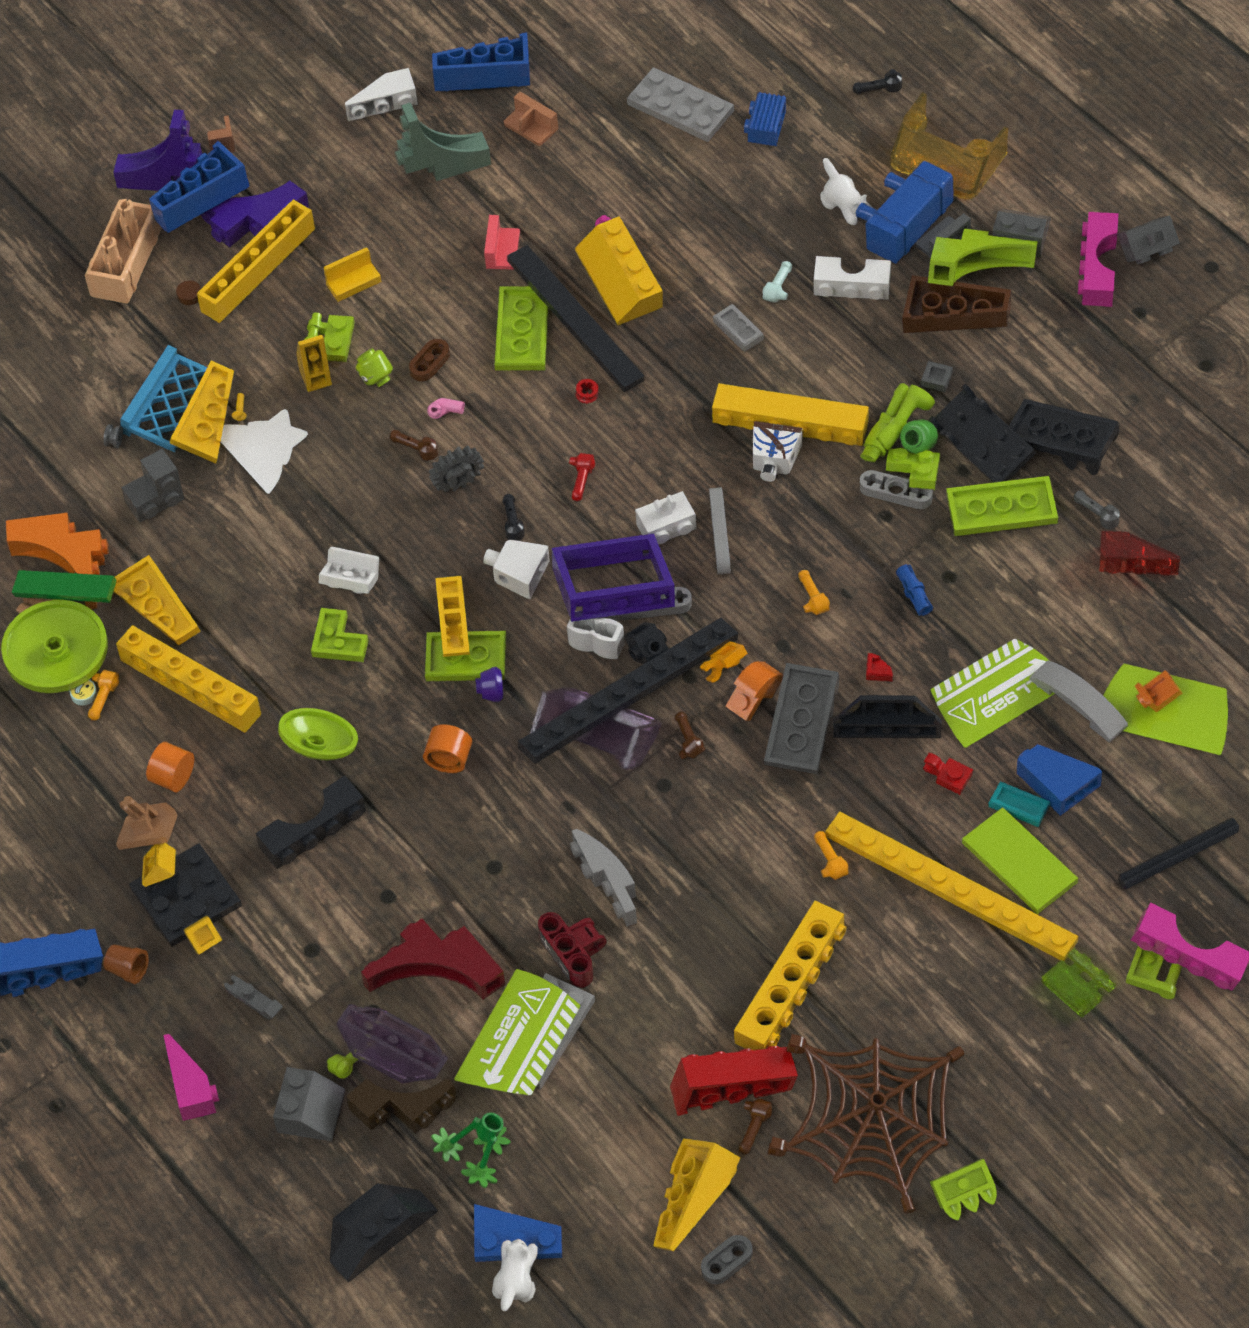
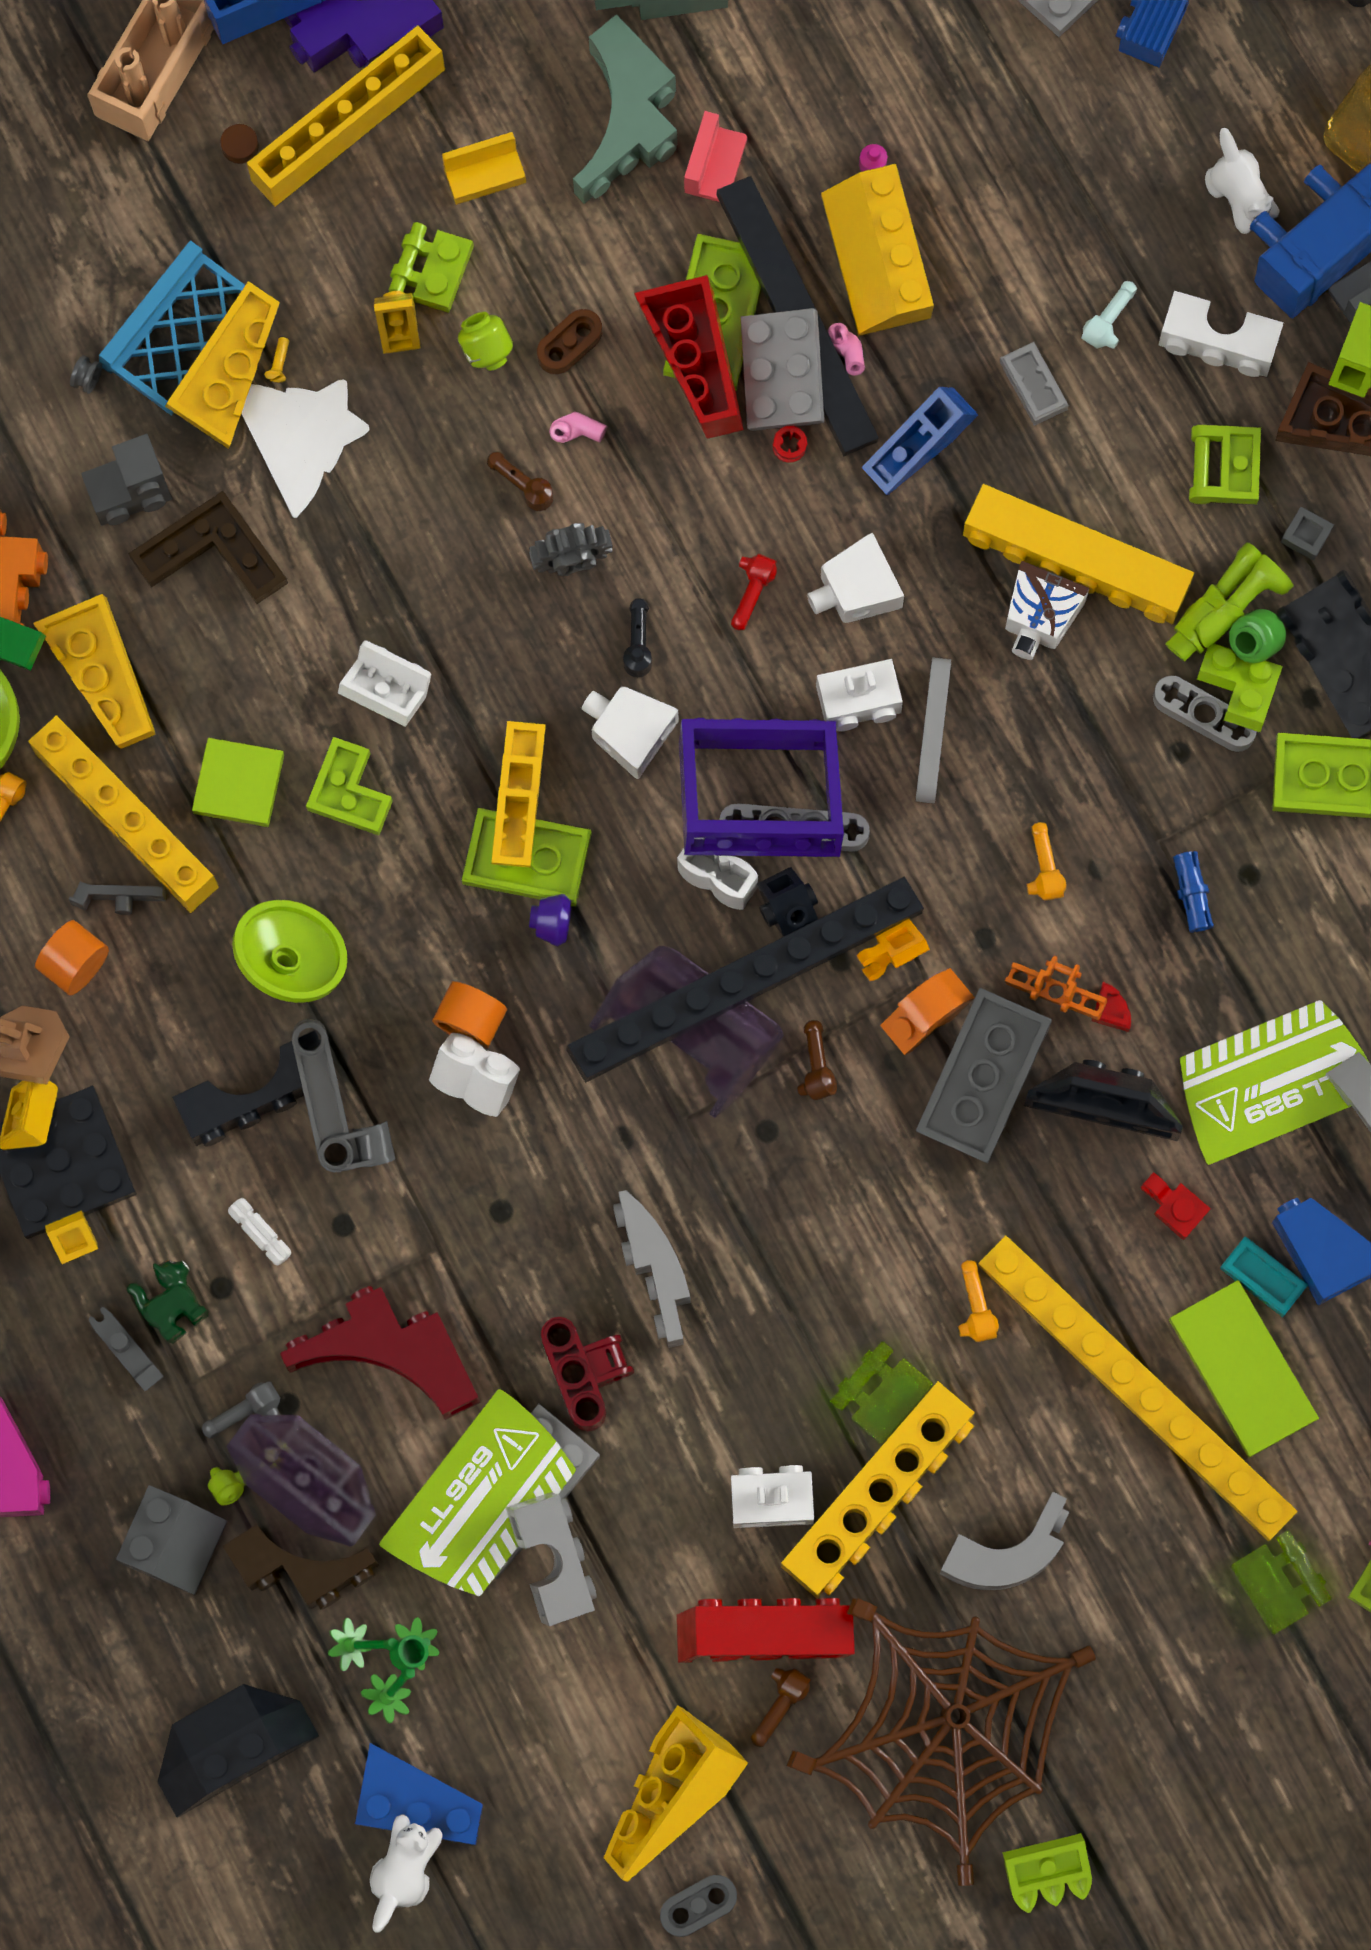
camera: 10 degrees right, 20 degrees up
none -> dark grey piece [69,881,166,915]
none -> dark green animal [126,1260,209,1344]
none -> dark brown plate [128,491,288,604]
none -> lime tile [192,738,284,827]
none -> dark grey piece [202,1382,281,1438]
none -> white axle [228,1198,291,1266]
none -> dark grey piece [292,1019,396,1172]
none -> white brick [429,1033,520,1117]
none -> light grey arch [506,1492,597,1626]
none -> sand green arch [573,14,678,204]
none -> red wedge [634,275,744,439]
none -> white brick [731,1465,814,1528]
none -> light grey plate [741,308,824,431]
none -> white torso [807,533,904,623]
none -> bright pink arm [827,323,865,376]
none -> clear neon green plate [830,1341,934,1445]
none -> blue slope [862,387,978,495]
none -> light grey arch [940,1492,1069,1590]
none -> orange piece [1005,955,1107,1021]
none -> lime plate [1189,425,1261,505]

